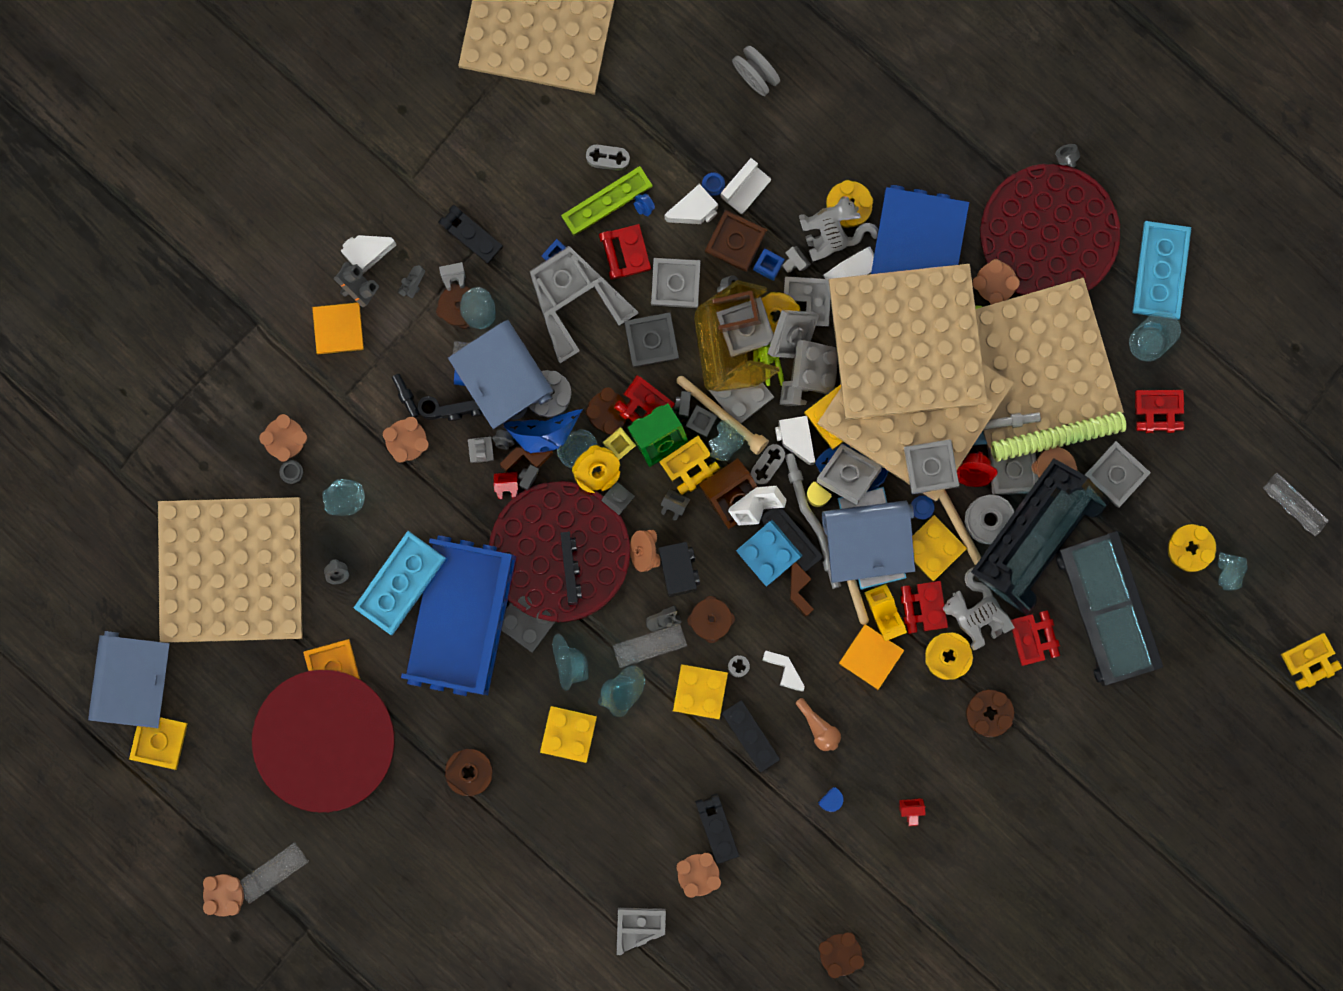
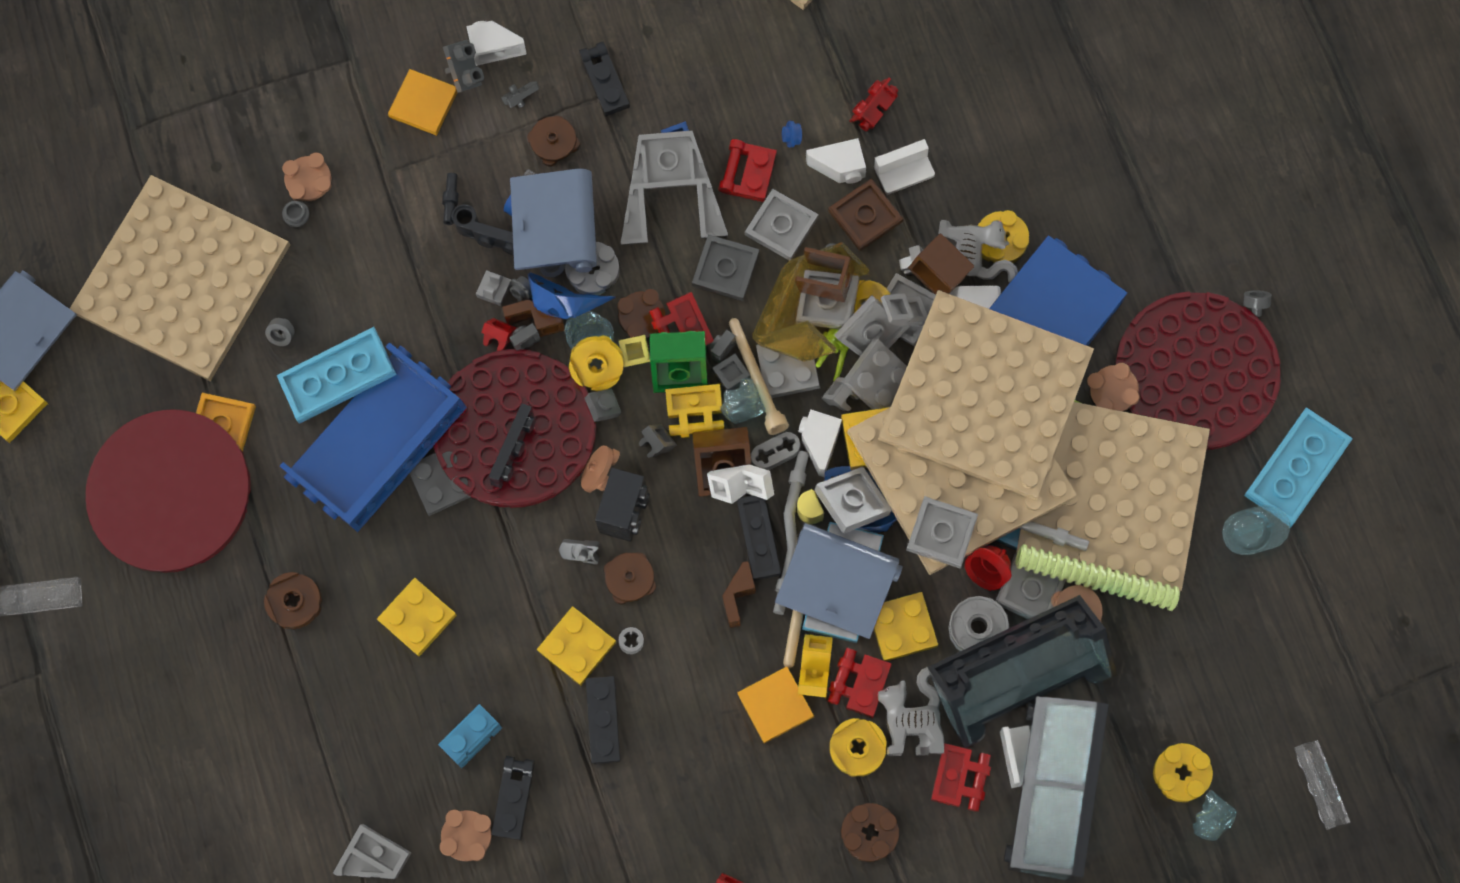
camera: 35 degrees right, 10 degrees down
clear light blue hair [322,479,365,516] -> none
nougat piece [383,417,429,463] -> none
light grey tile [439,262,466,291] -> none
clear light blue hair [460,287,496,329] -> none
clear light blue piece [553,634,589,690] -> none
lime plate [561,166,653,236] -> none
light grey beam [586,145,630,171] -> none
clear light blue piece [598,665,645,717] -> none
clear plate [612,624,687,668] -> none
blue plate [702,173,725,196] -> none
light grey wheel [732,46,780,96] -> none
dark azure plate [736,520,803,587] -> none
blue brick [753,248,785,281] -> none
white slope [762,650,805,692] -> none
nougat piece [796,698,841,751] -> none
blue brick [818,787,843,812] -> none
blue plate [911,496,934,519] -> none
tan piece [939,489,981,565] -> none
light grey plate [1085,441,1151,508] -> none
red plate [1135,390,1184,433] -> none
none -> dark azure brick [438,704,502,769]
none -> red hinge [850,77,898,131]
none -> light grey slope [881,293,927,326]
none -> reddish brown piece [908,233,974,295]
none -> white panel [1000,725,1040,788]

